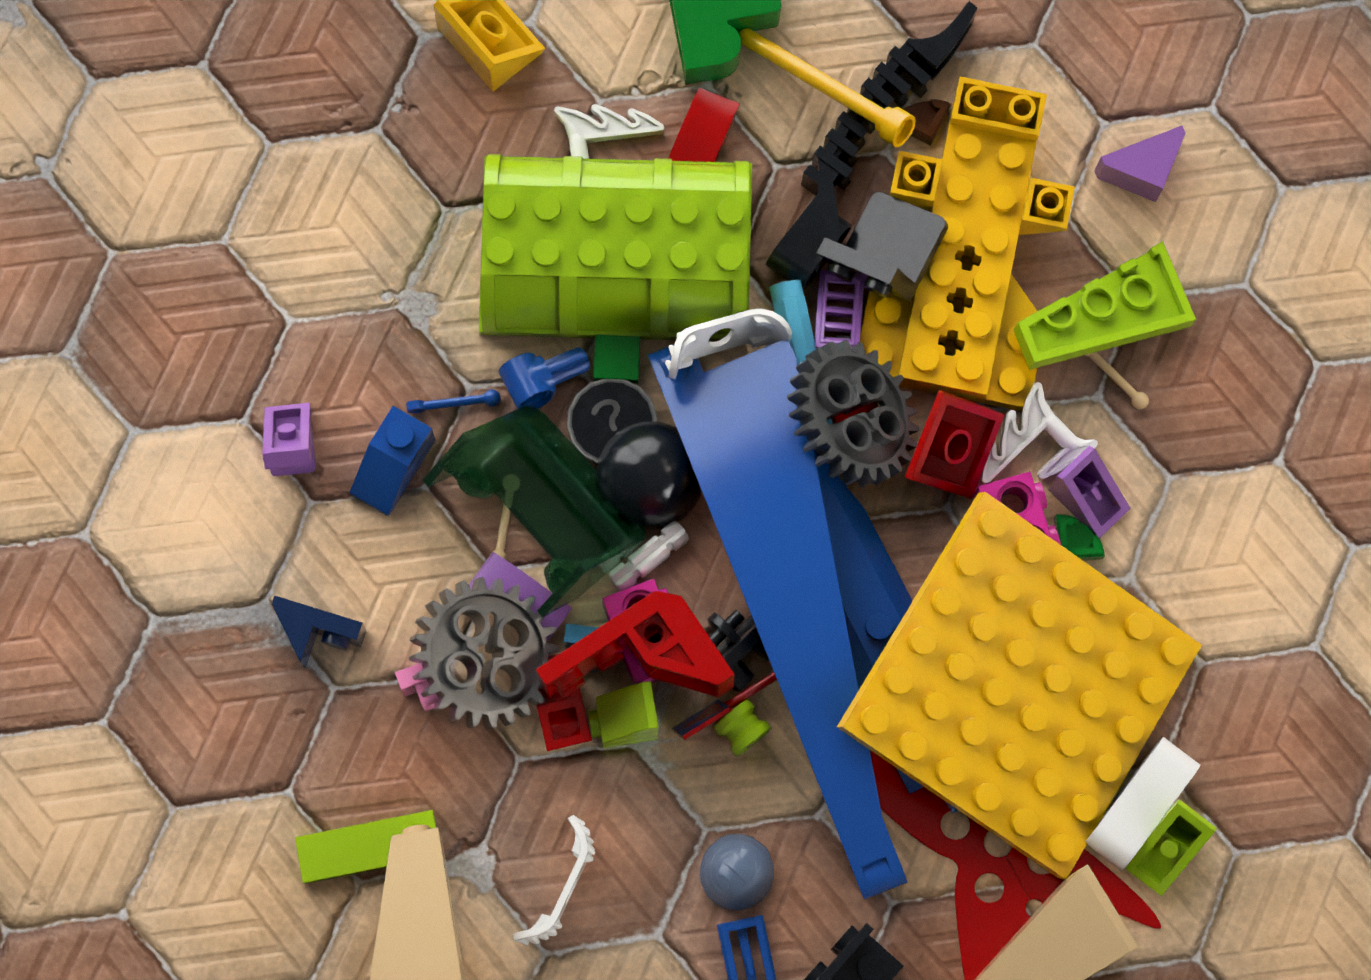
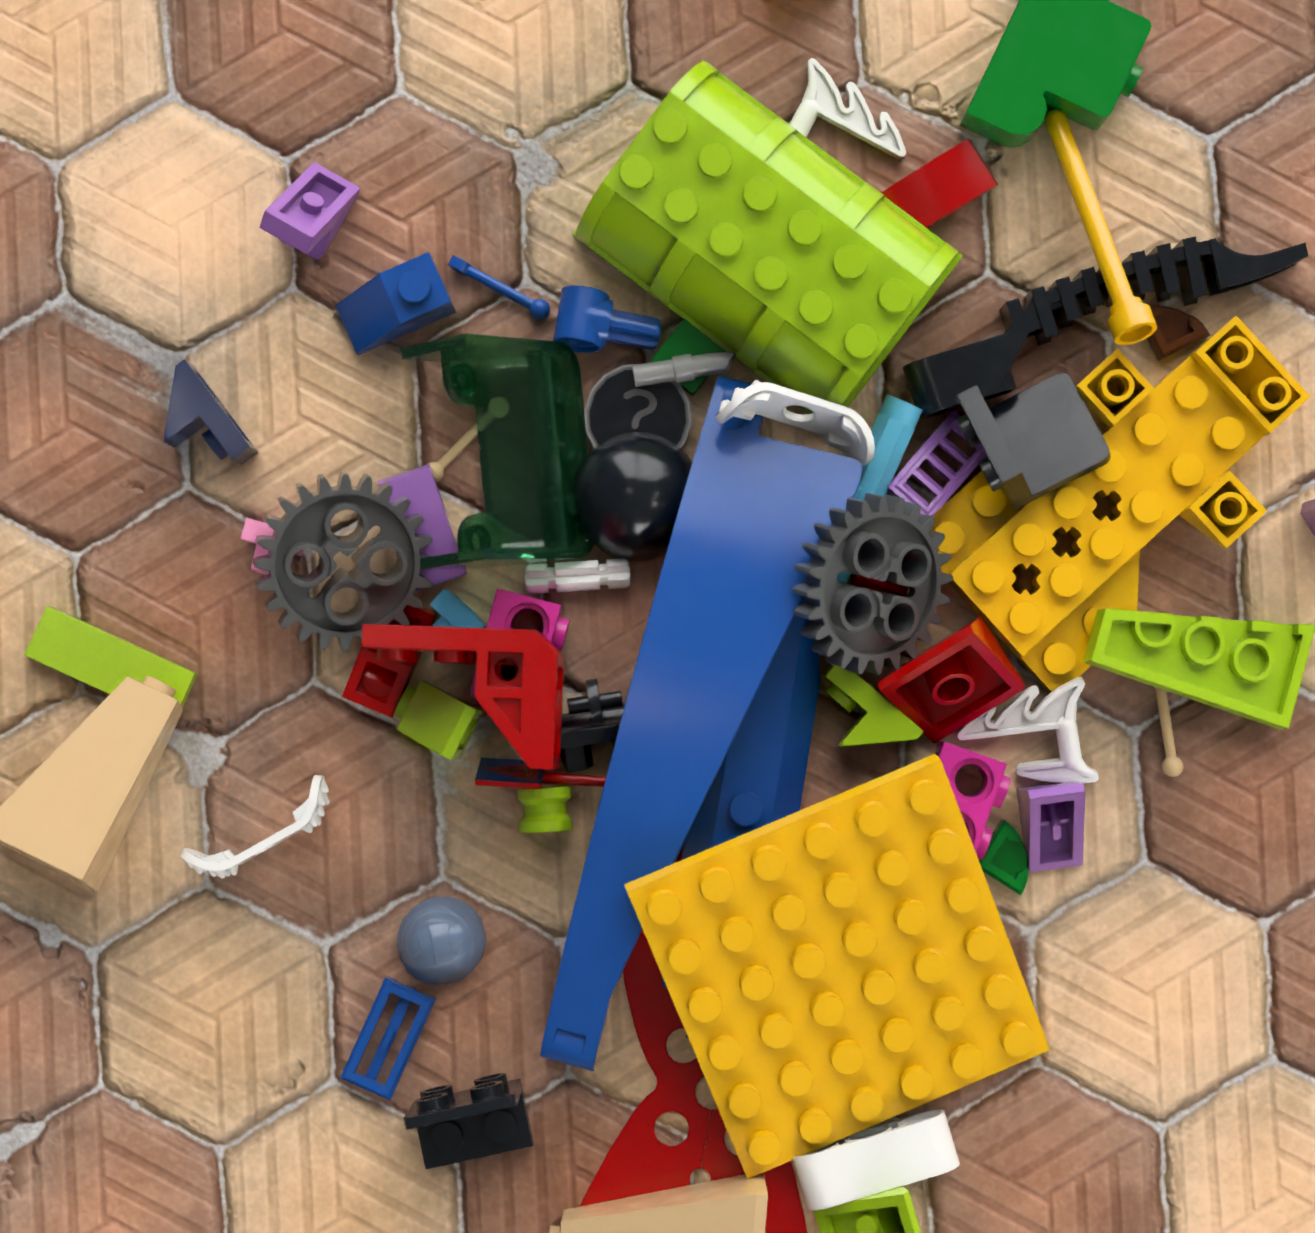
camera: 40 degrees right, 10 degrees up
none -> light grey piece [632,352,736,387]
none -> lime slope [822,665,924,747]

